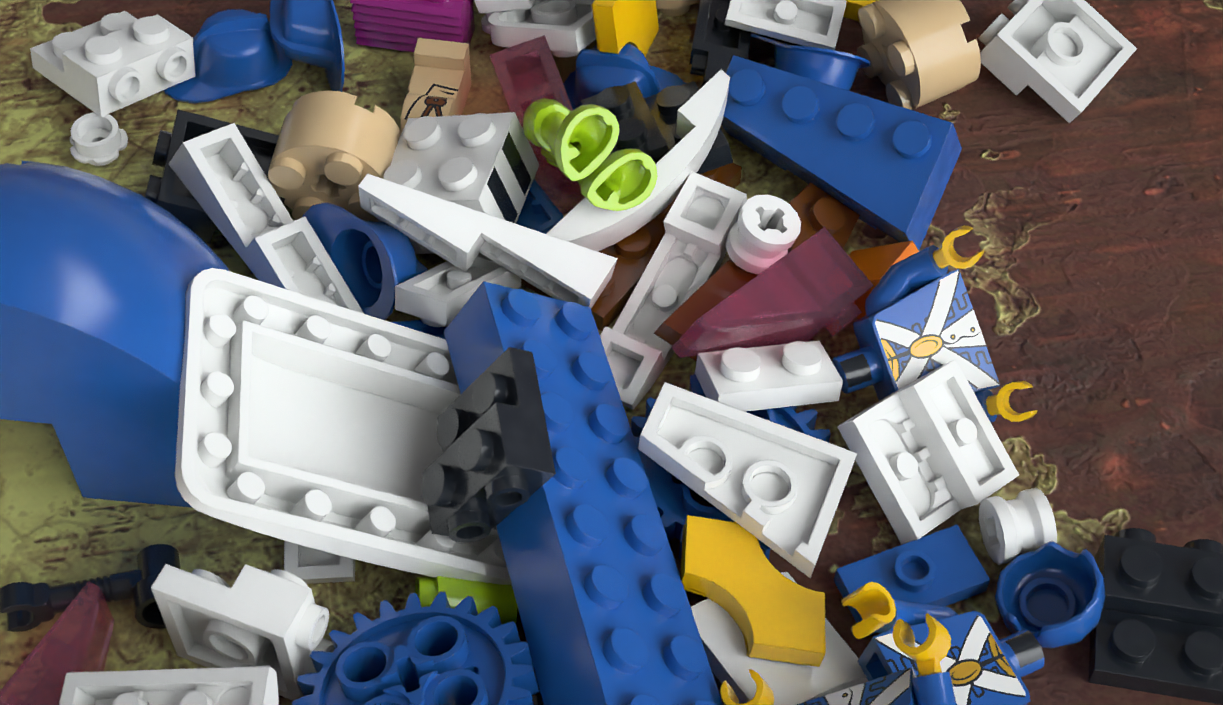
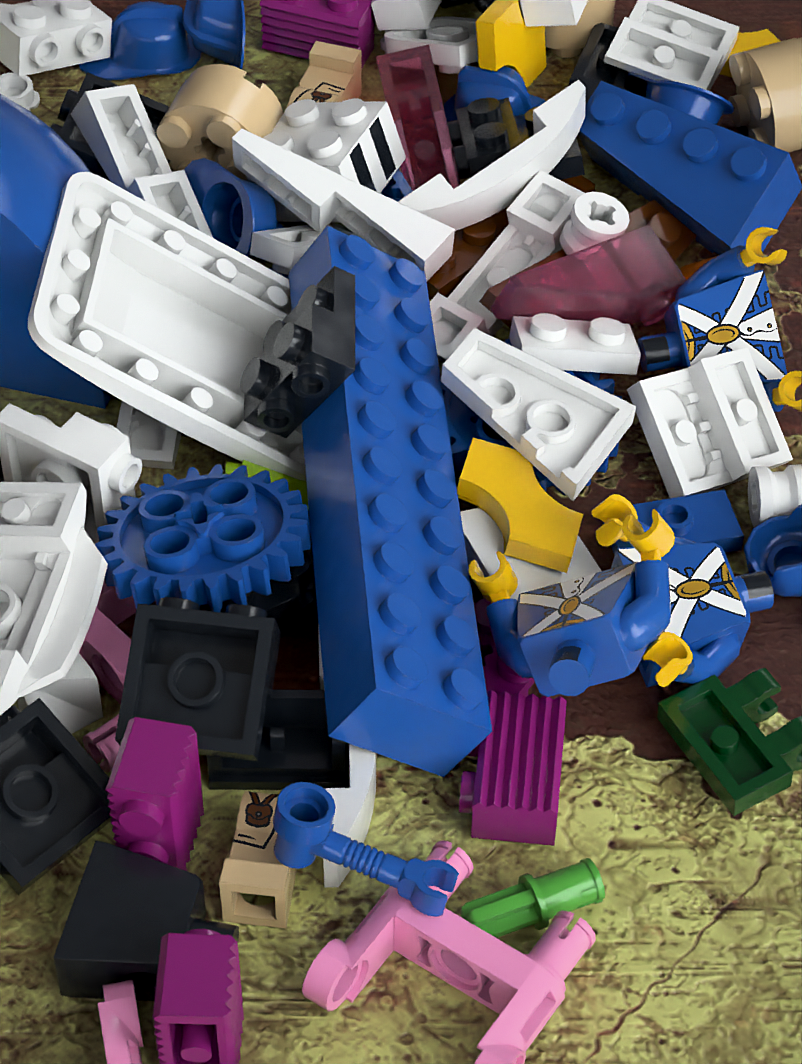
camera: 10 degrees right, 5 degrees down
lime piece [523,98,658,211] -> none

